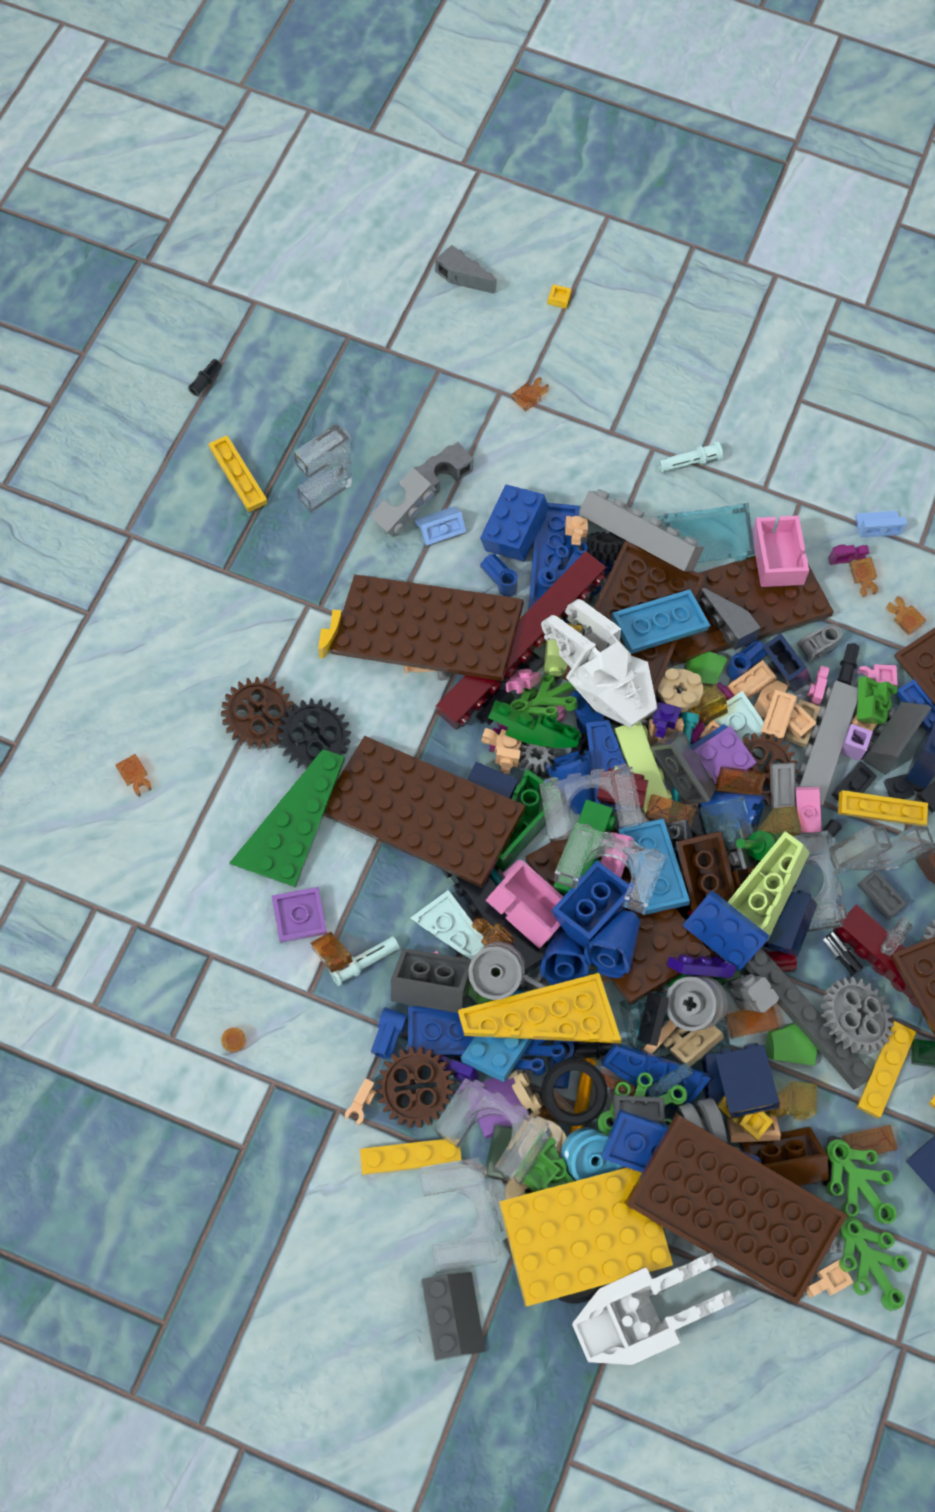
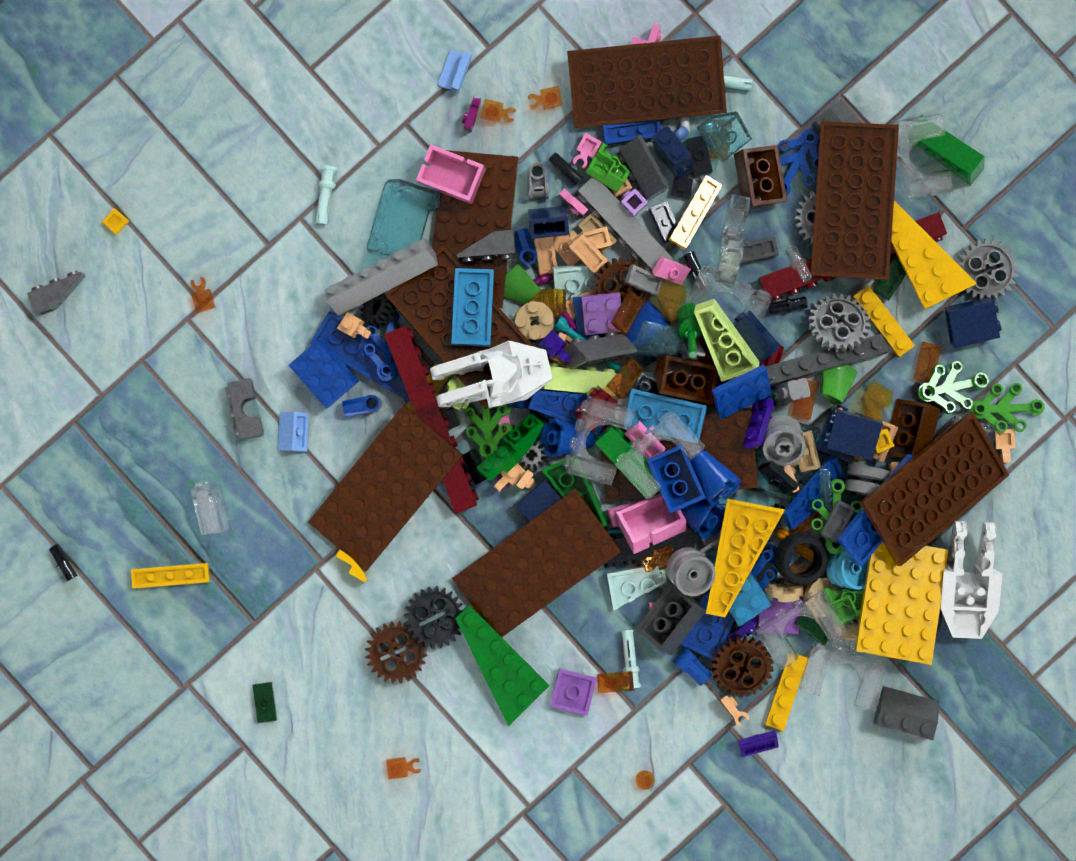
camera: 60 degrees left, 20 degrees up
light grey arch [370,468,437,537] -> none
bright pink plate [506,669,541,694] -> none
none -> dark green plate [252,682,277,723]
none -> dark purple plate [738,730,779,757]

